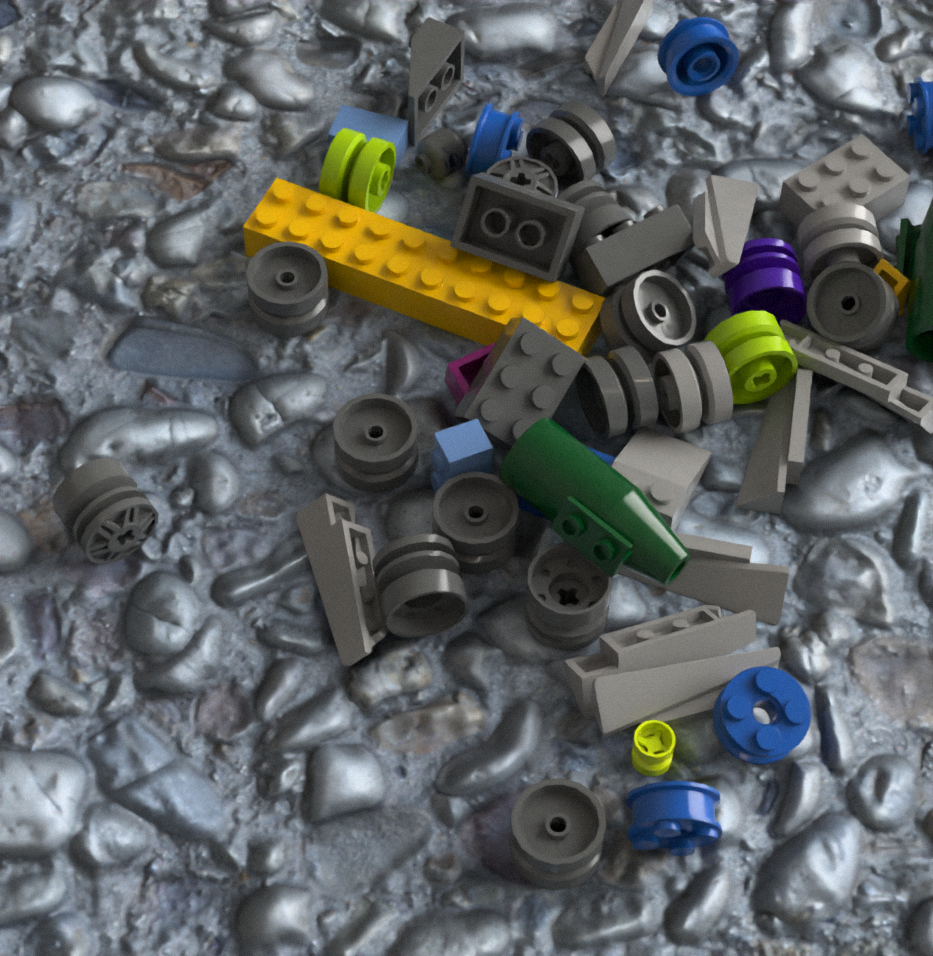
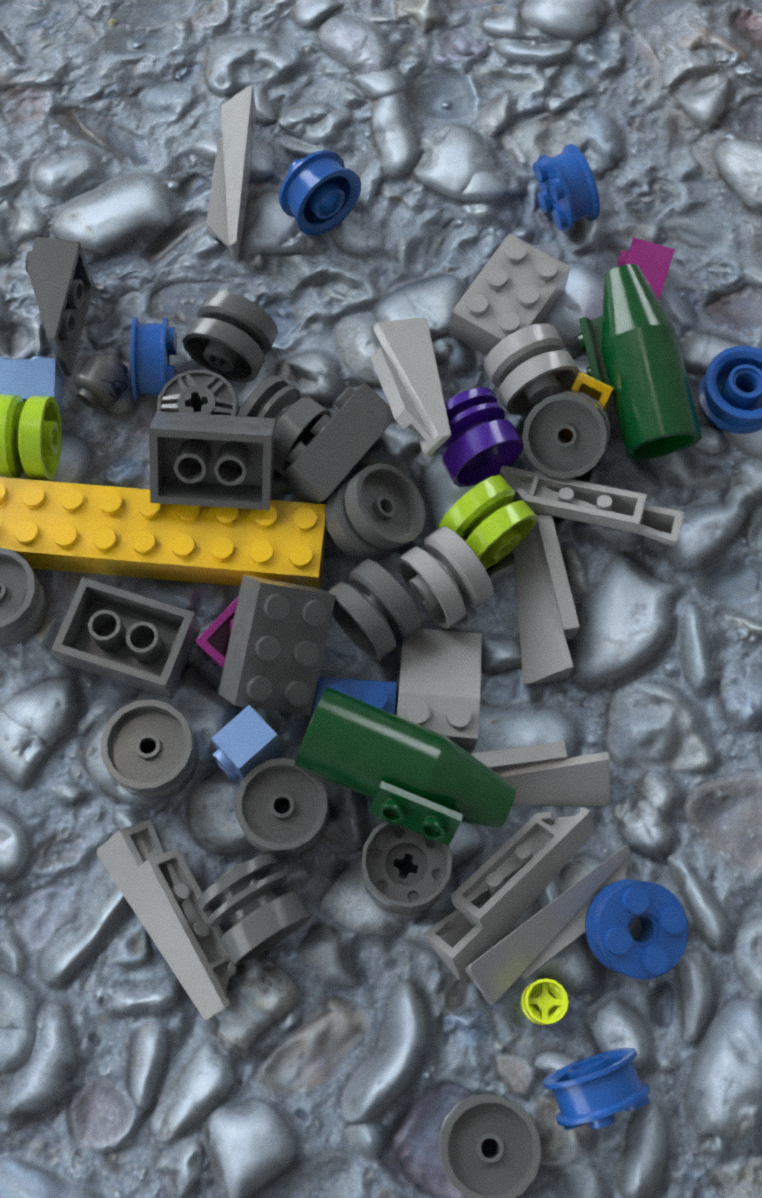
camera: 20 degrees left, 15 degrees up
none -> dark grey brick [51,577,201,699]

